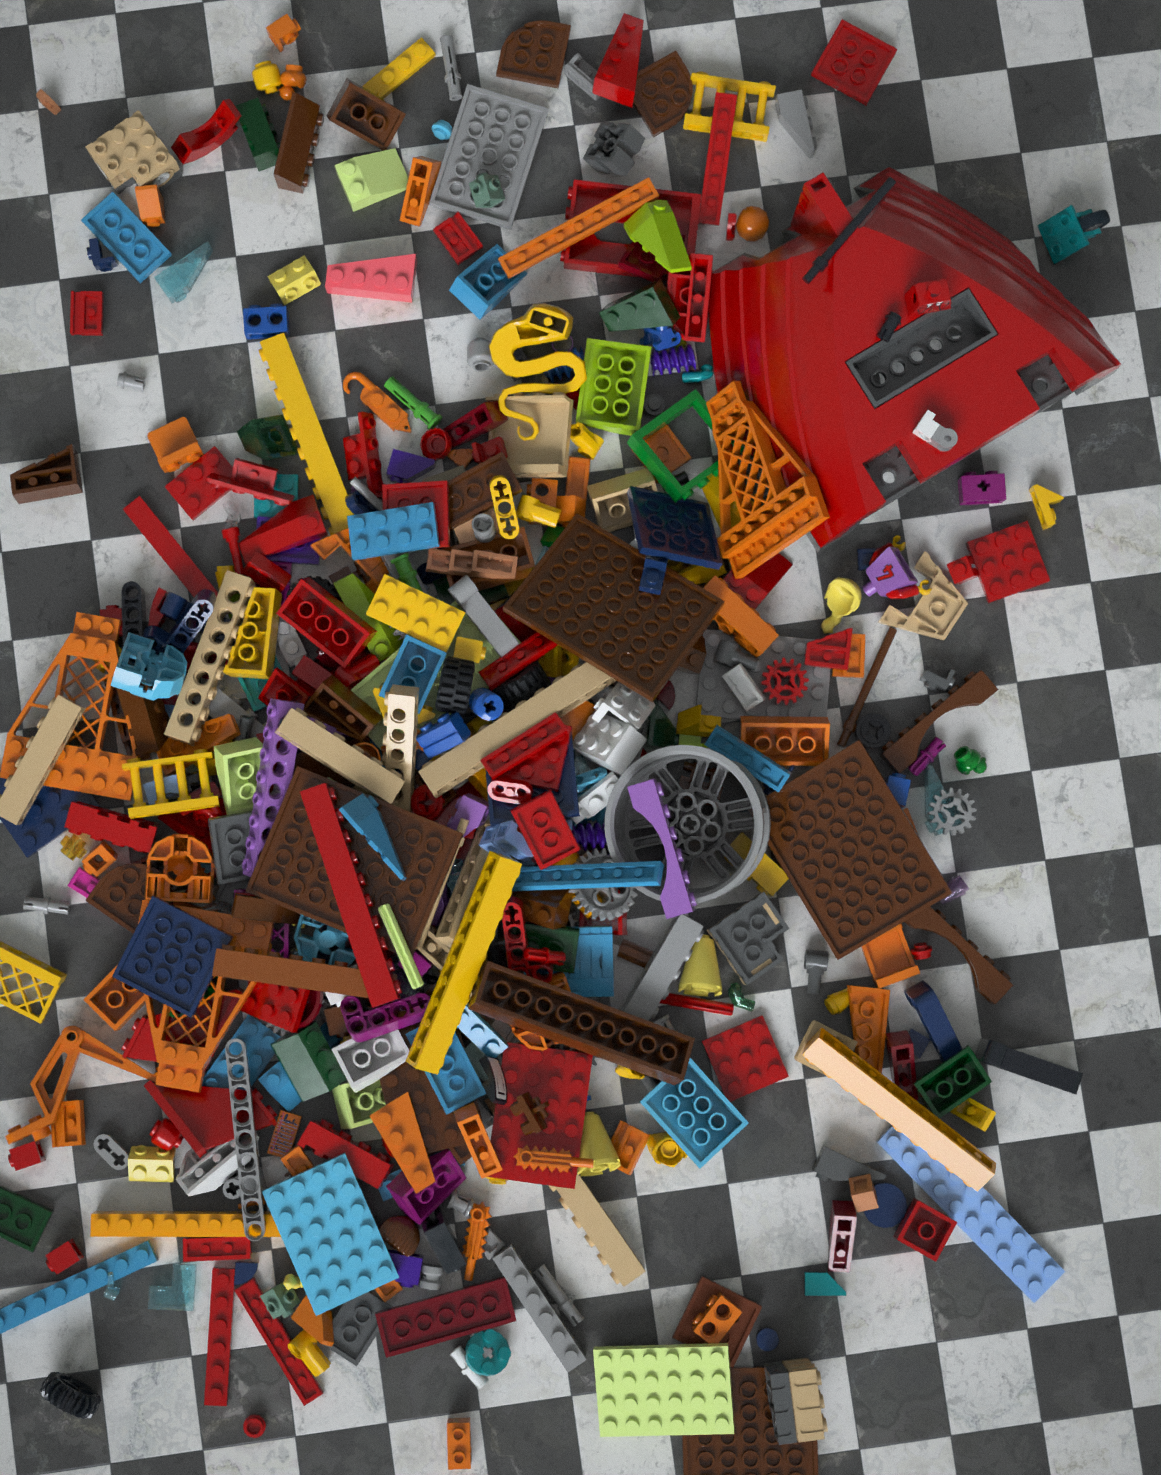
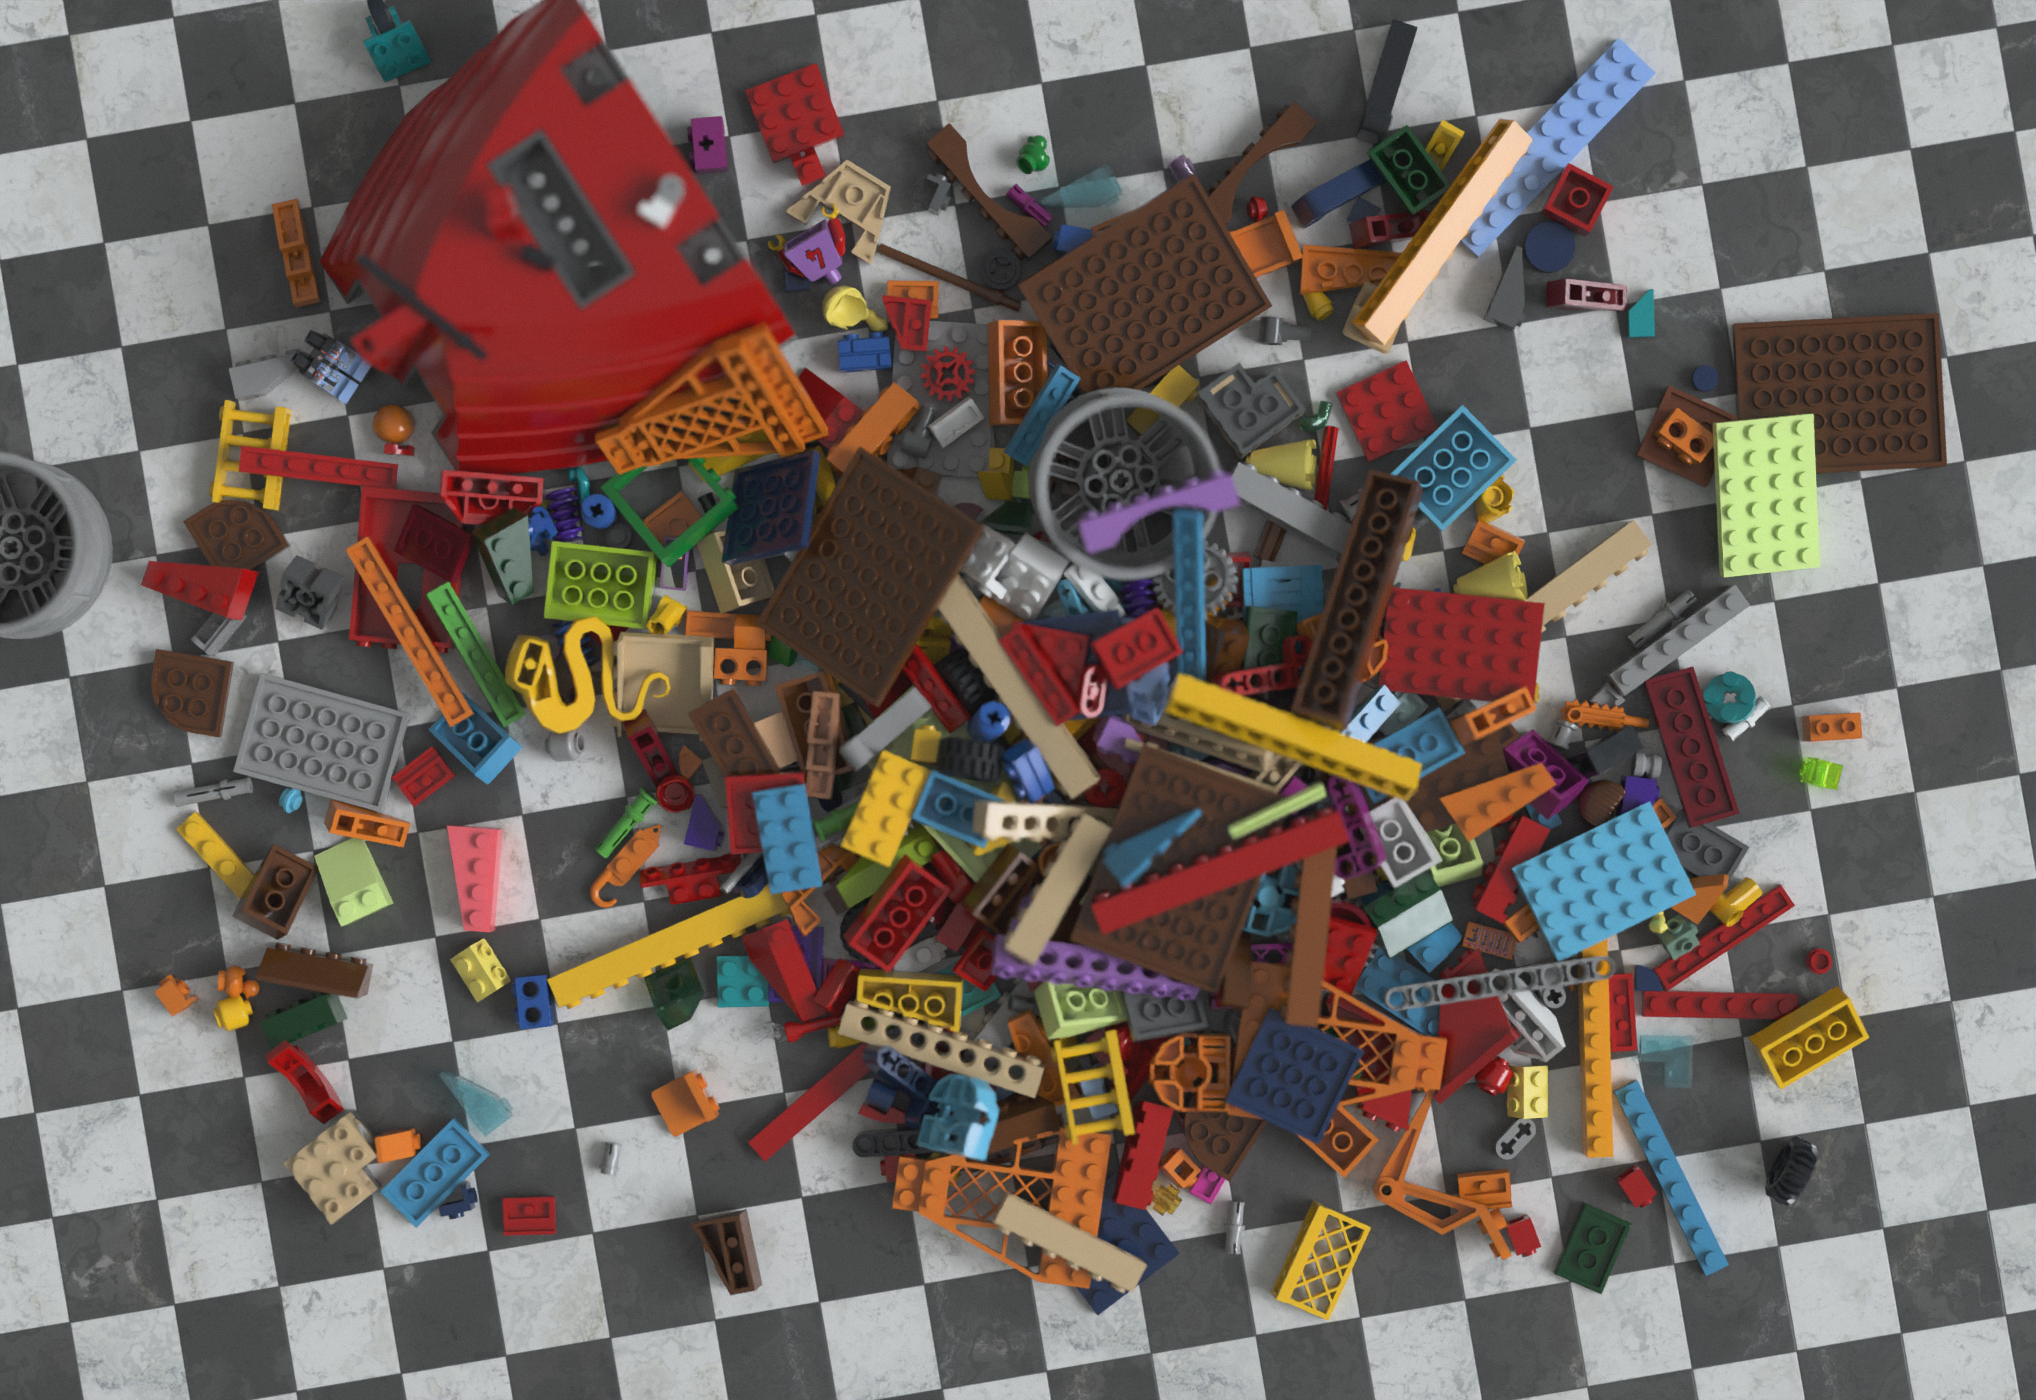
camera: 80 degrees left, 5 degrees up
nougat tile [36,89,61,115] -> none
clear light blue hand [104,1272,121,1301] -> none
red plate [165,446,233,521] -> none
red bracket [206,458,295,506] -> none
sand green brick [469,173,505,208] -> none
red bracket [471,436,508,464] -> none
light grey wheel [472,513,496,543] -> none
slope [479,1055,507,1105] -> none
yellow beam [489,475,519,539] -> none
reddish brown hips [510,1092,550,1135] -> none
orange piece [513,1145,594,1173] -> none
yellow piece [516,495,561,528] -> none
red axle [523,947,566,966] -> none
lime wedge [624,200,692,273] -> none
dark blue slope [639,555,668,595] -> none
piece [764,1358,828,1445] -> none
red plate [811,19,898,106] -> none
nougat brick [848,1174,879,1212] -> none
light grey gear [927,788,977,836] -> none
yellow slope [1029,484,1064,530] -> none
none -> orange slope [272,199,321,308]
none -> hips [291,330,372,404]
none -> bright green plate [425,581,526,728]
none -> blue piece [581,494,619,530]
none -> slope [660,536,690,591]
none -> blue brick [838,332,892,373]
none -> yellow brick [1749,986,1869,1090]
none -> clear neon green brick [1800,757,1843,790]

